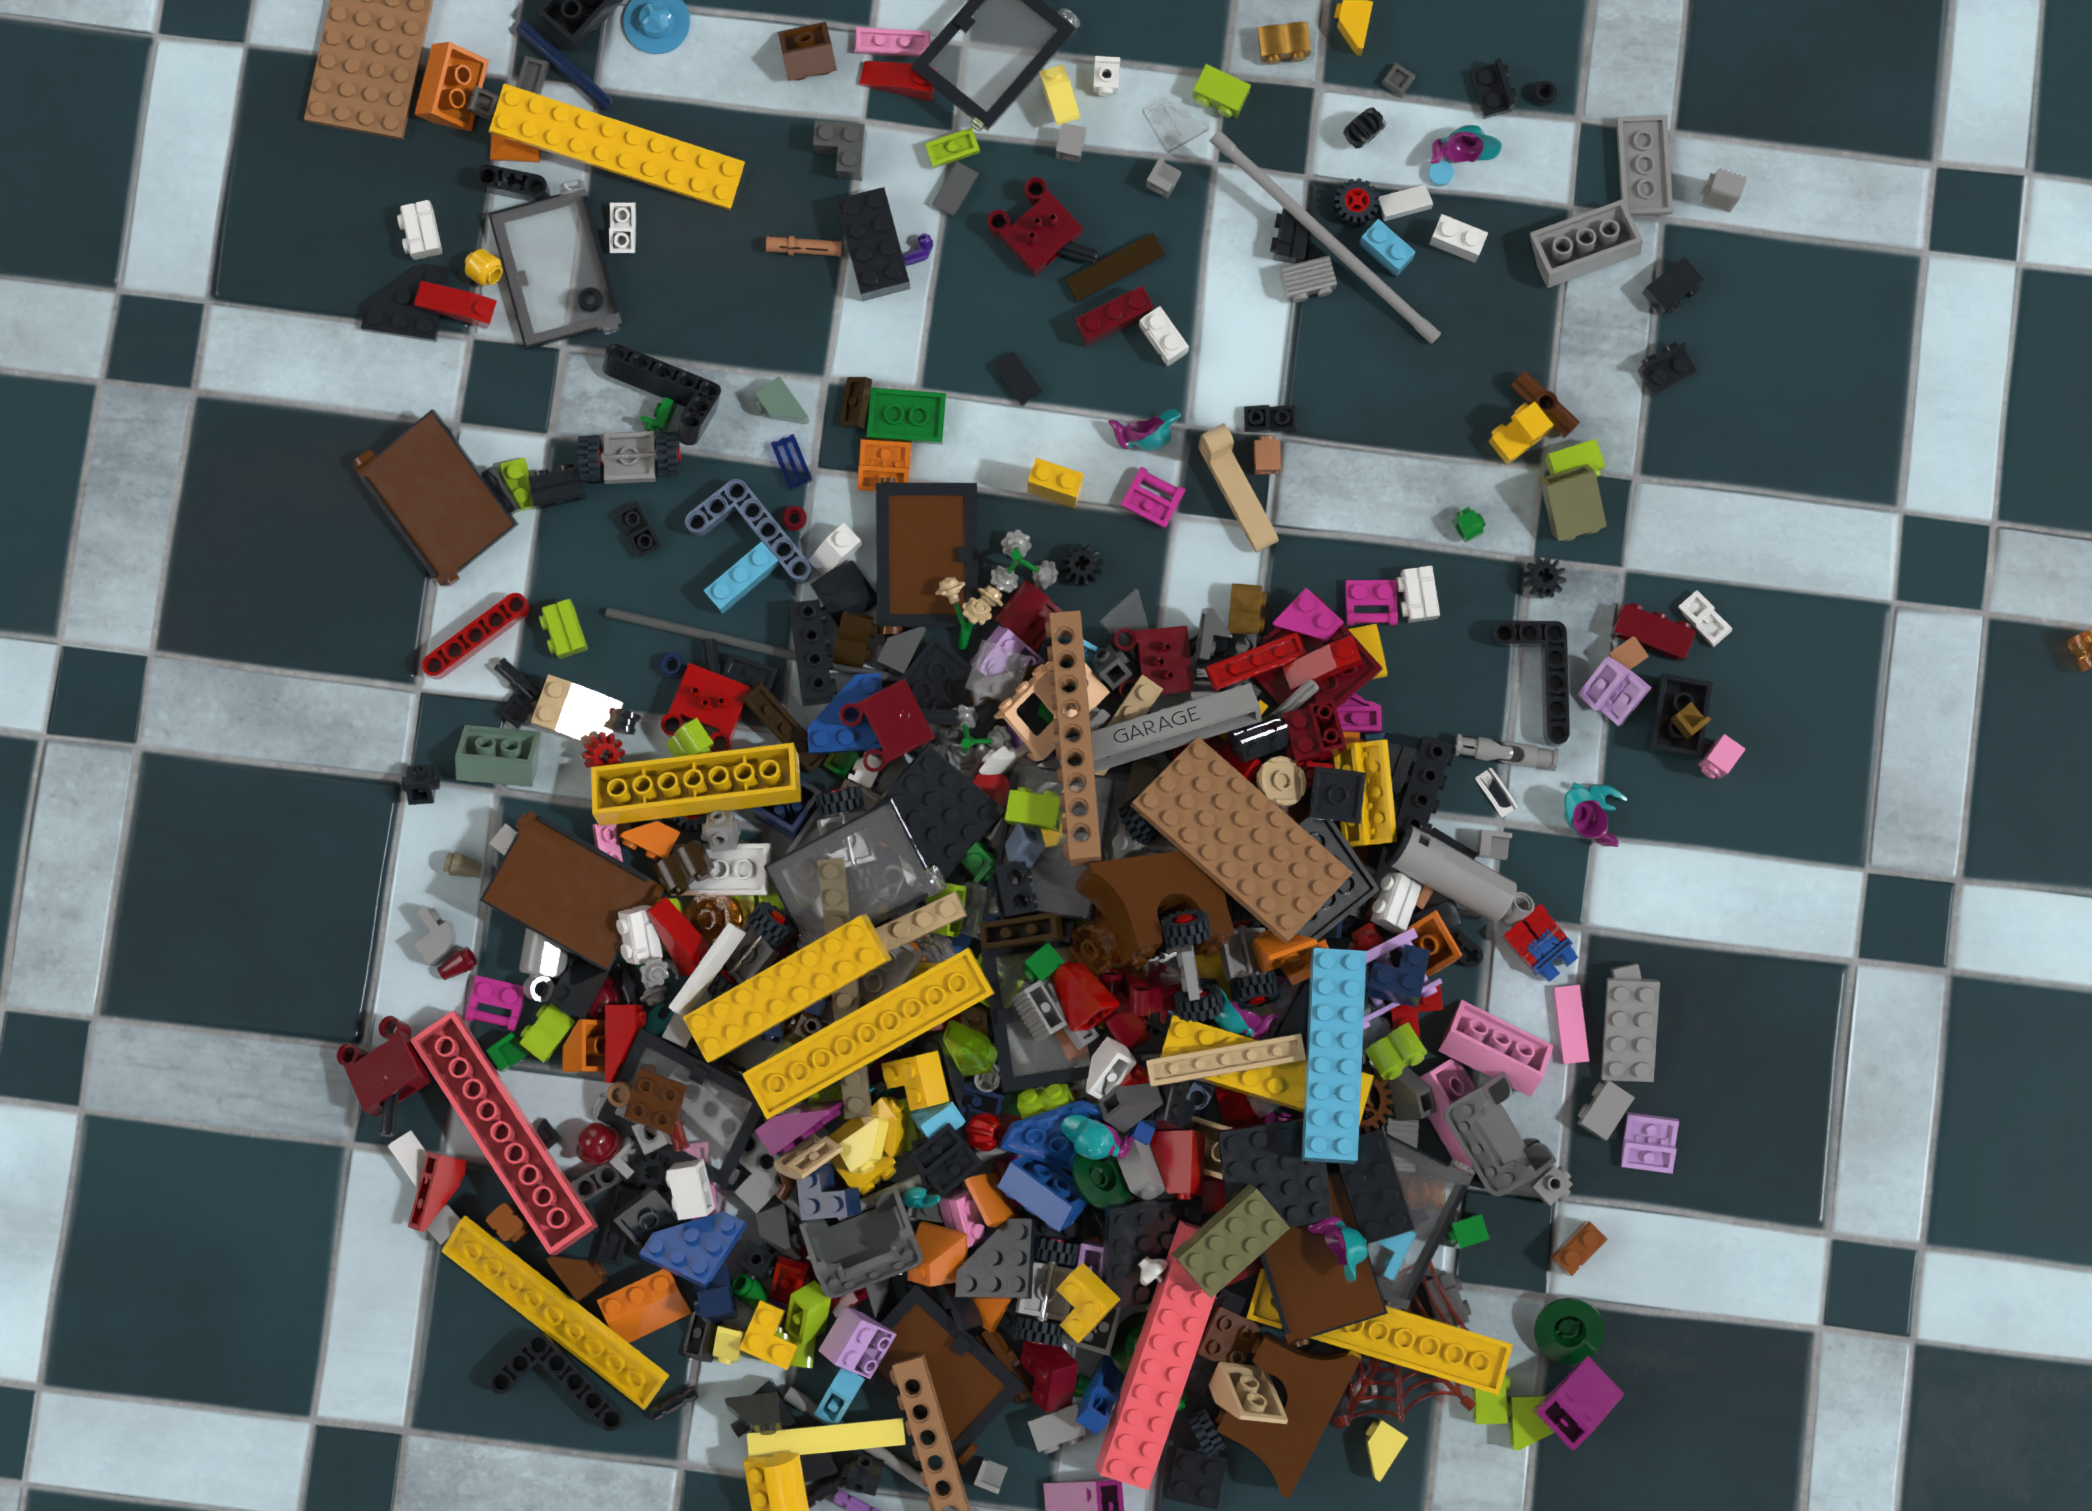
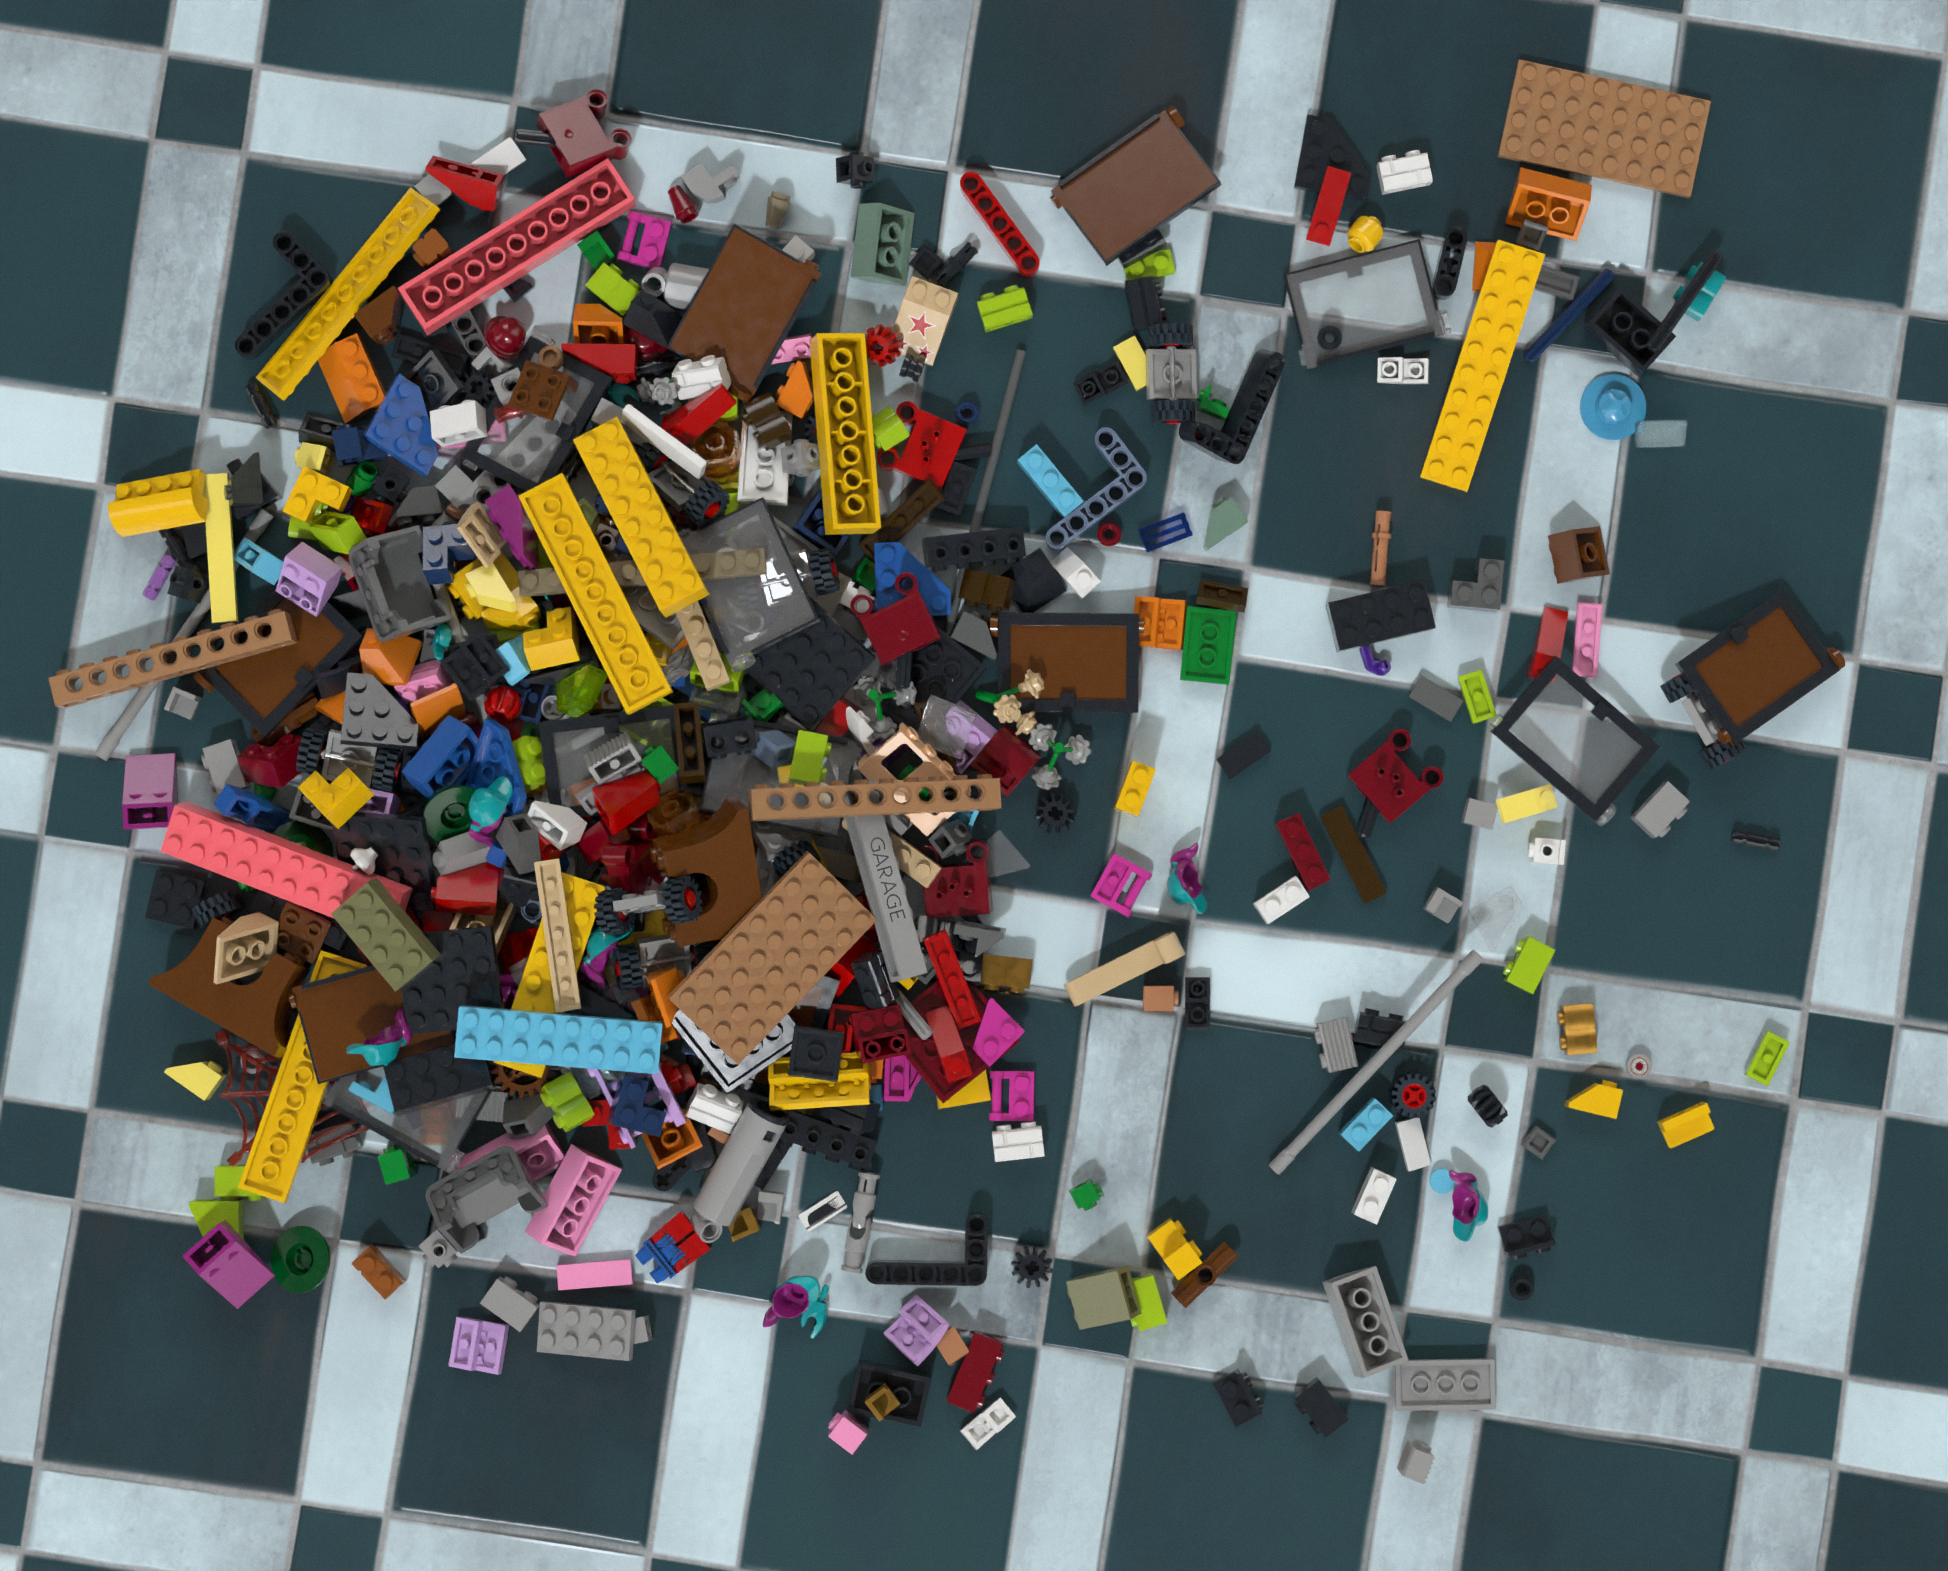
camera: 95 degrees right, 5 degrees up
tan tile [1256,756,1307,808] -> none
none -> pearl gold panel [728,1205,761,1242]
none -> light yellow tile [1113,336,1147,391]

